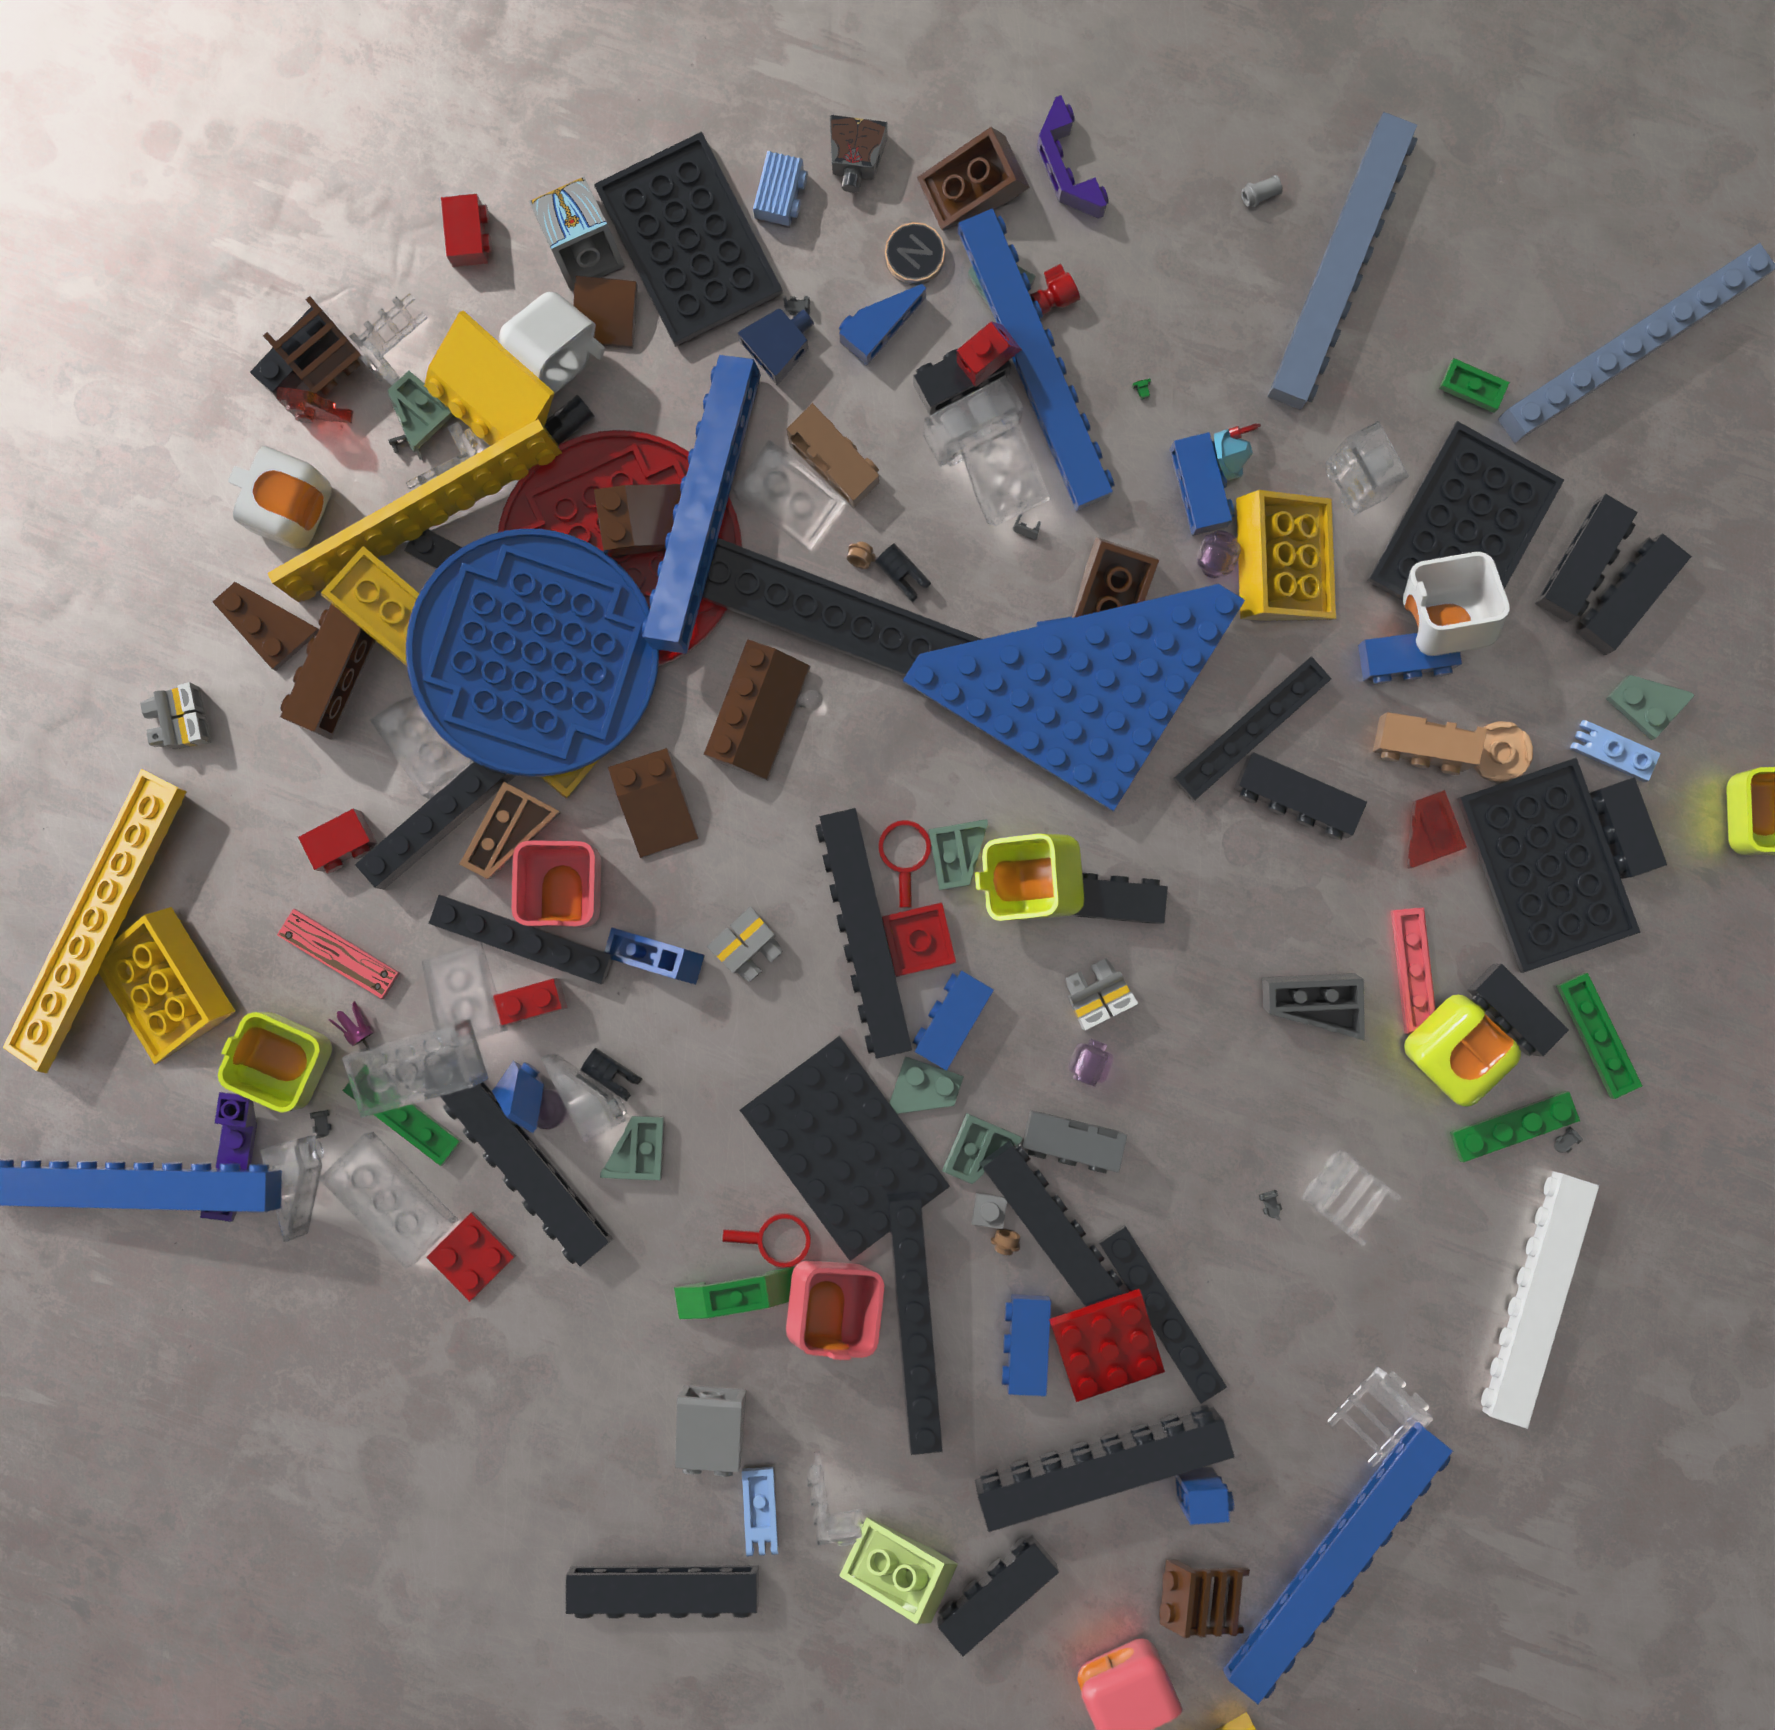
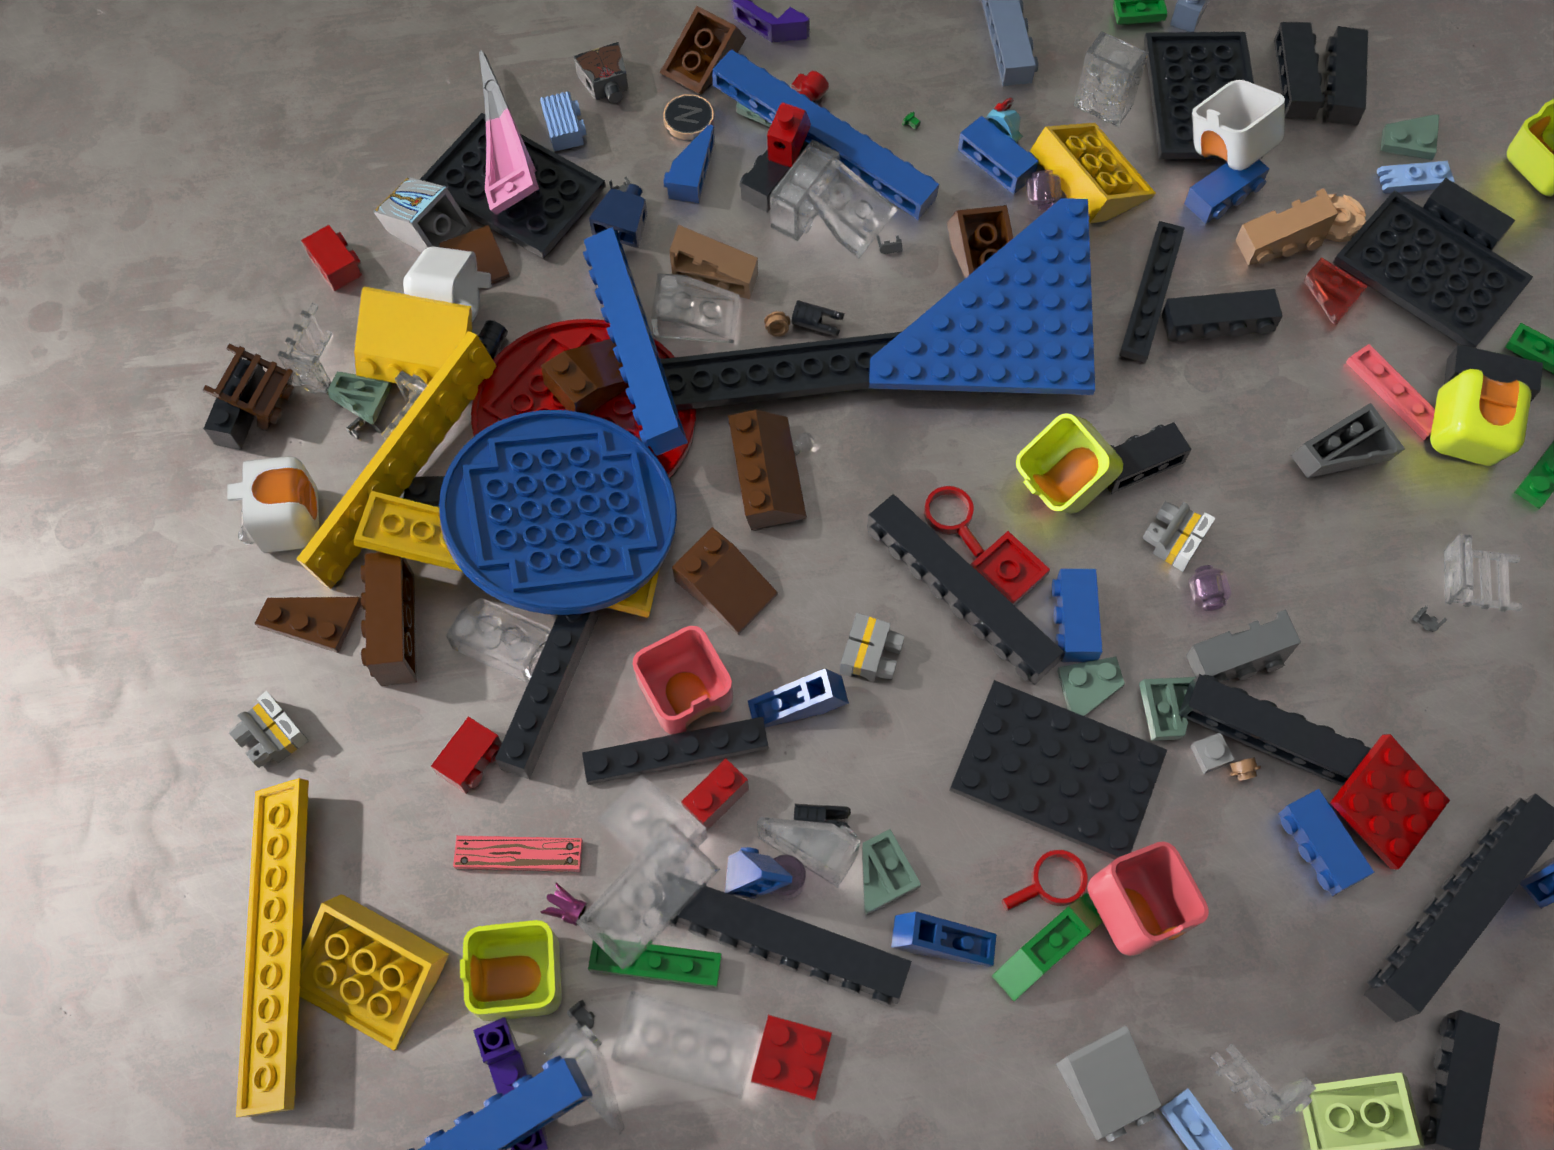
camera: 30 degrees left, 20 degrees down
clear red wing [276,387,353,423] -> none
medium nougat wedge [459,782,561,879] -> none
black brick [887,1193,943,1455] -> none
sand green wing [929,819,988,891] -> none
black plate [1099,1225,1227,1404] -> none
none -> bright pink plate [479,50,539,215]
none -> blue slope [891,911,997,967]

